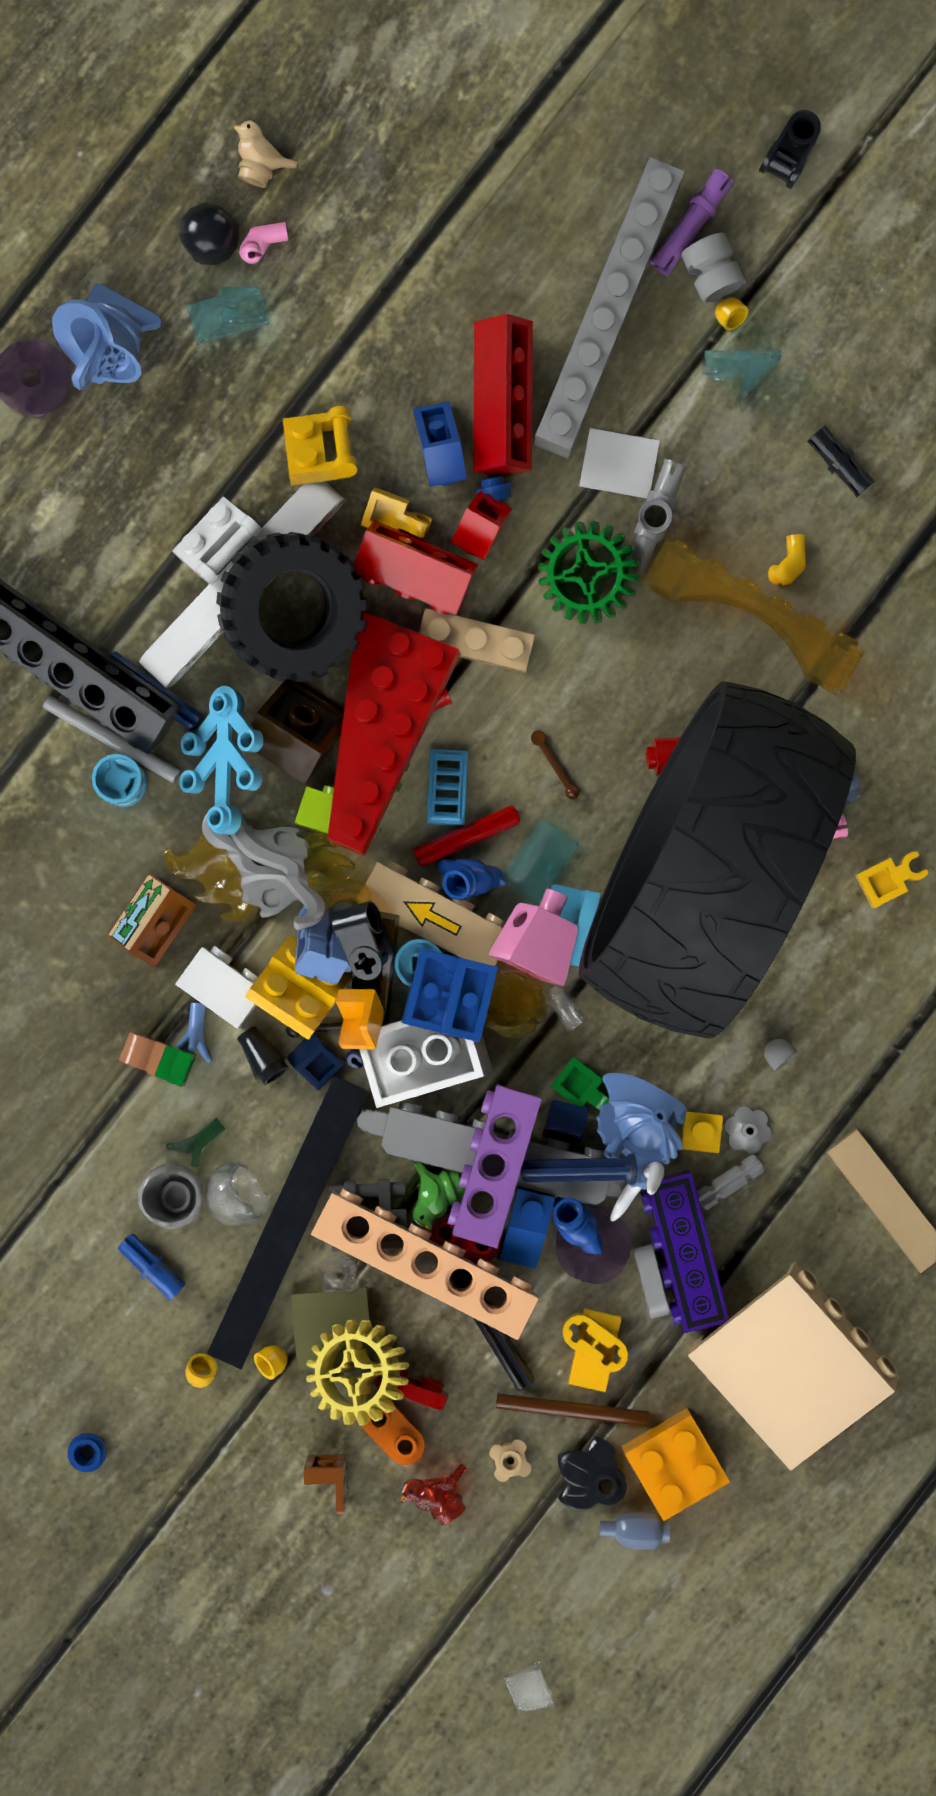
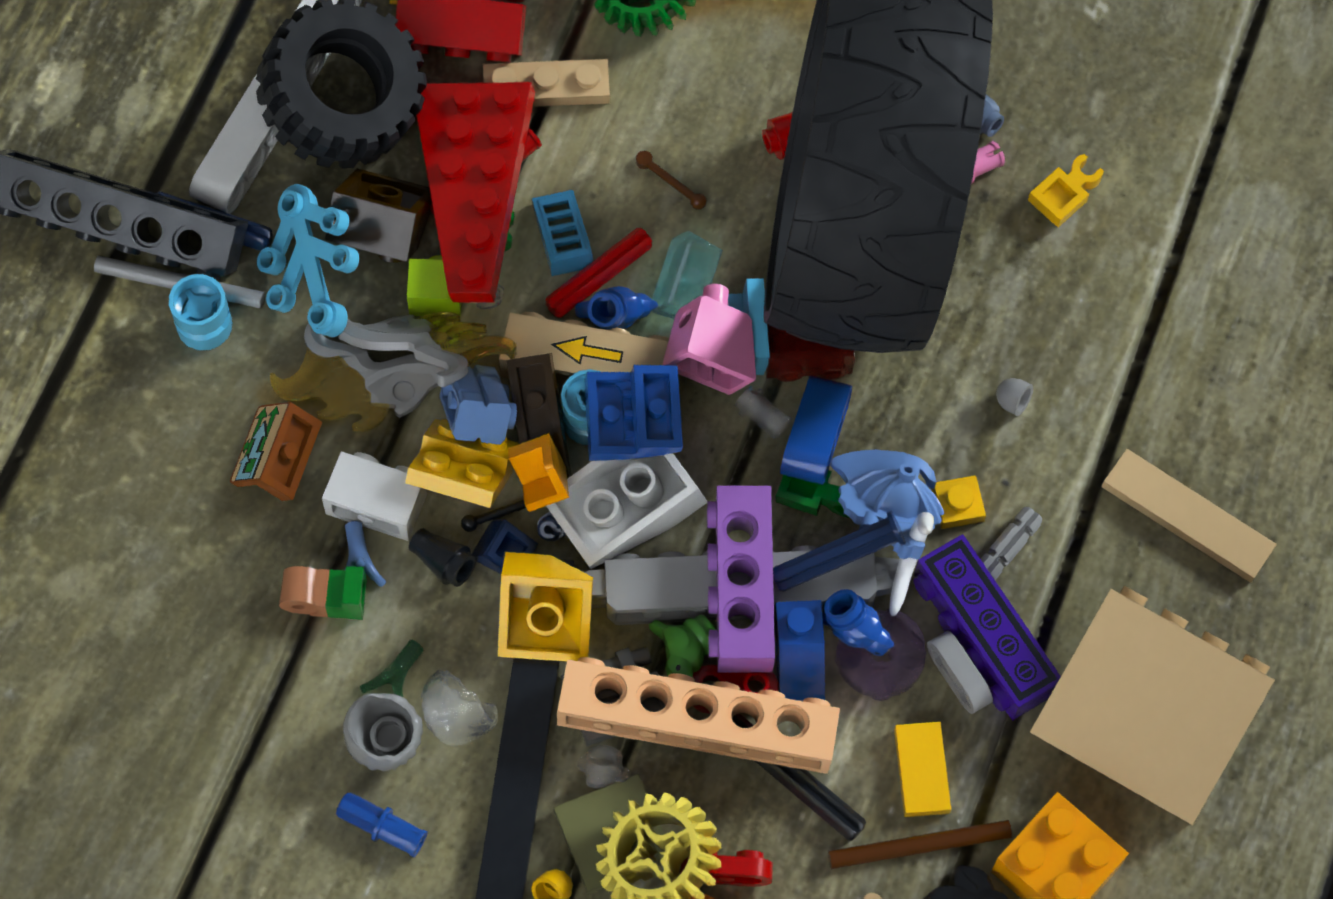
camera: 15 degrees left, 20 degrees down
white plate [172,496,264,586] -> none
black piece [332,900,395,980] -> none
clear yellow hair [484,968,548,1038] -> none
dark blue slope [542,1100,588,1145] -> none
yellow beam [562,1313,628,1372] -> none
light grey plant [724,1106,772,1154] -> none
none -> yellow slope [497,552,593,662]
none -> blue beam [780,375,853,485]

